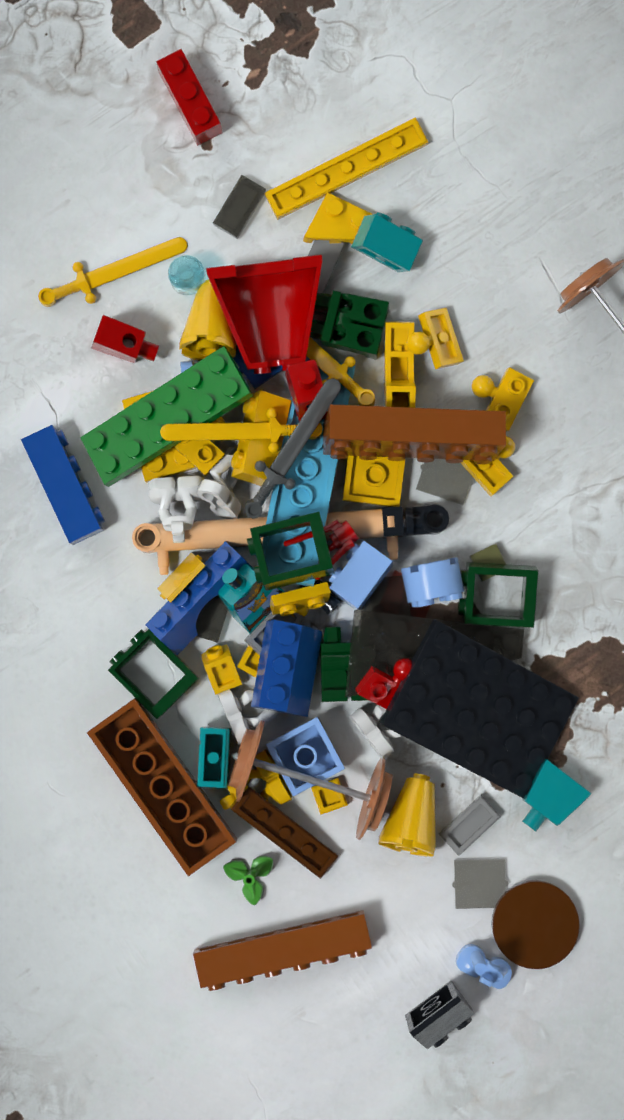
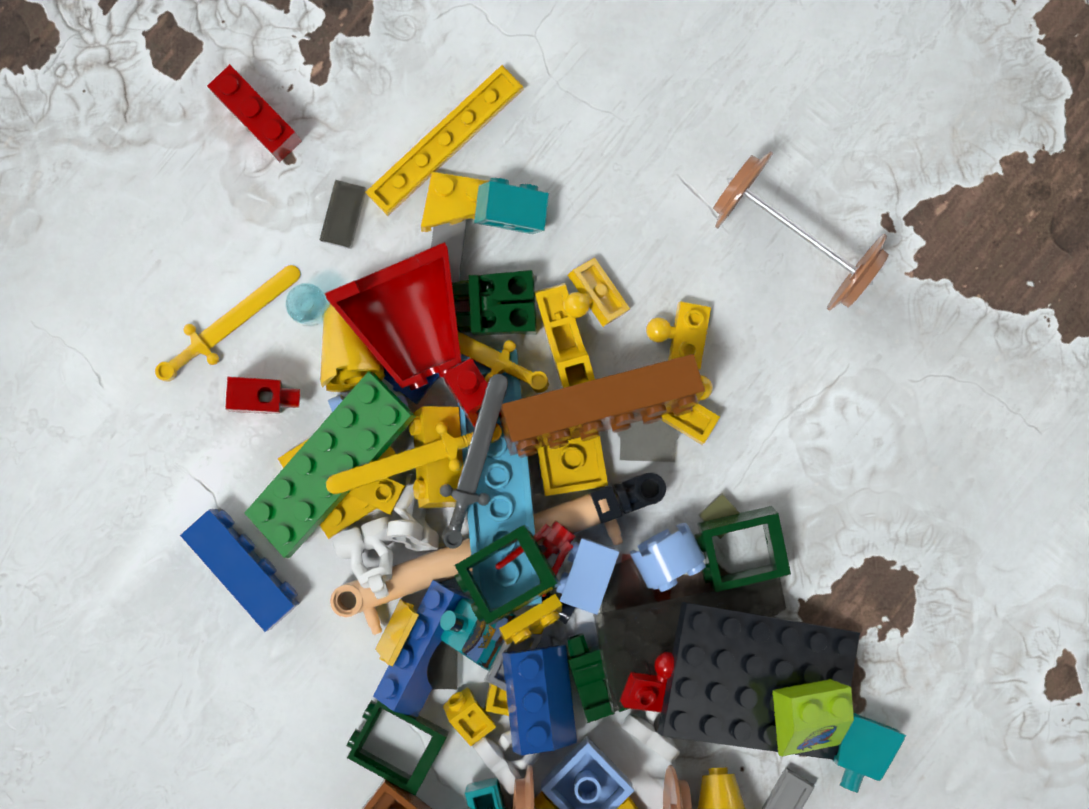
camera: 15 degrees left, 0 degrees up
none -> lime slope [773,679,854,757]

